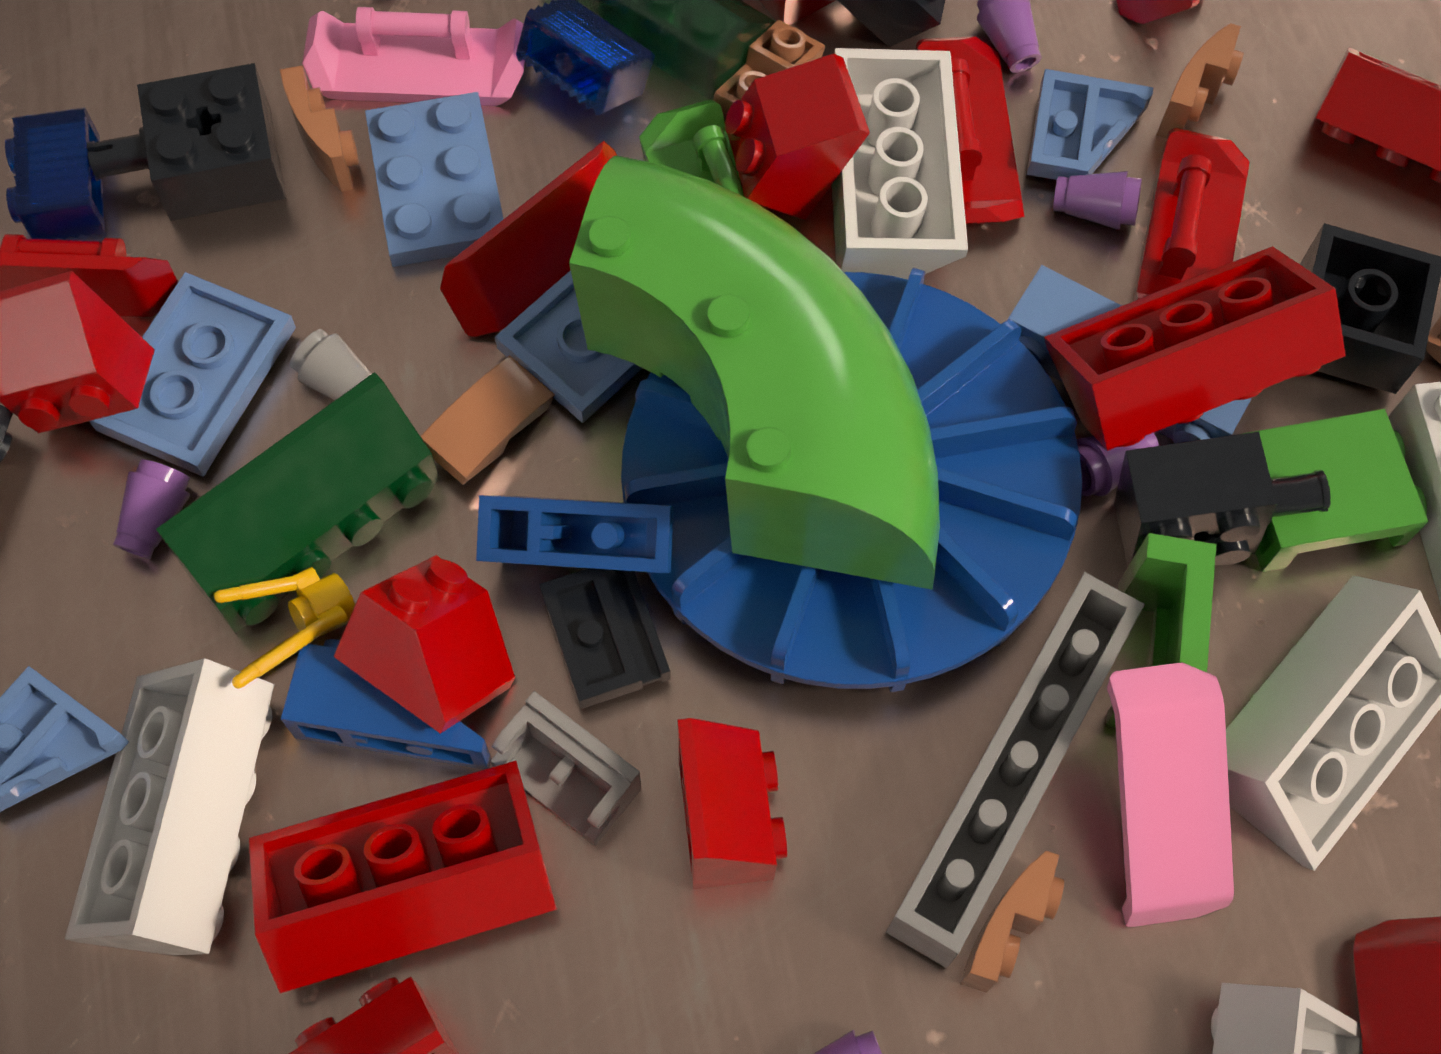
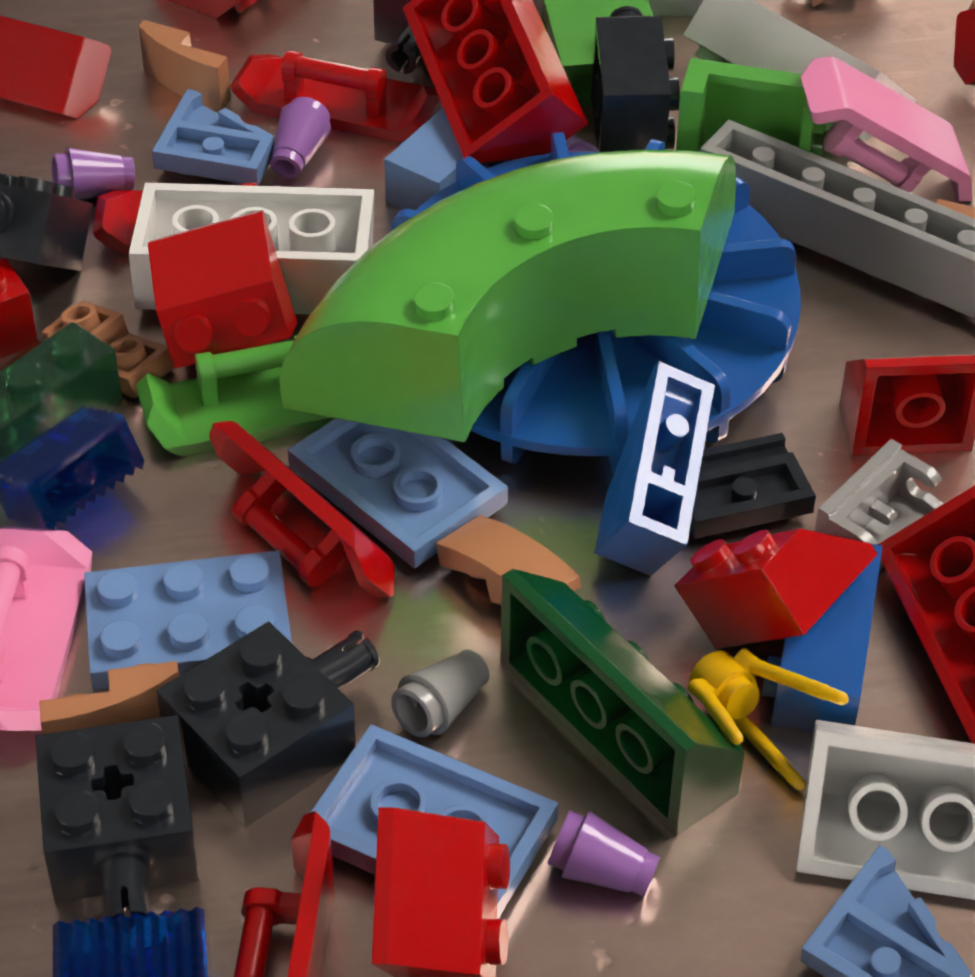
camera: 85 degrees left, 20 degrees down
none -> black brick [156,621,380,828]

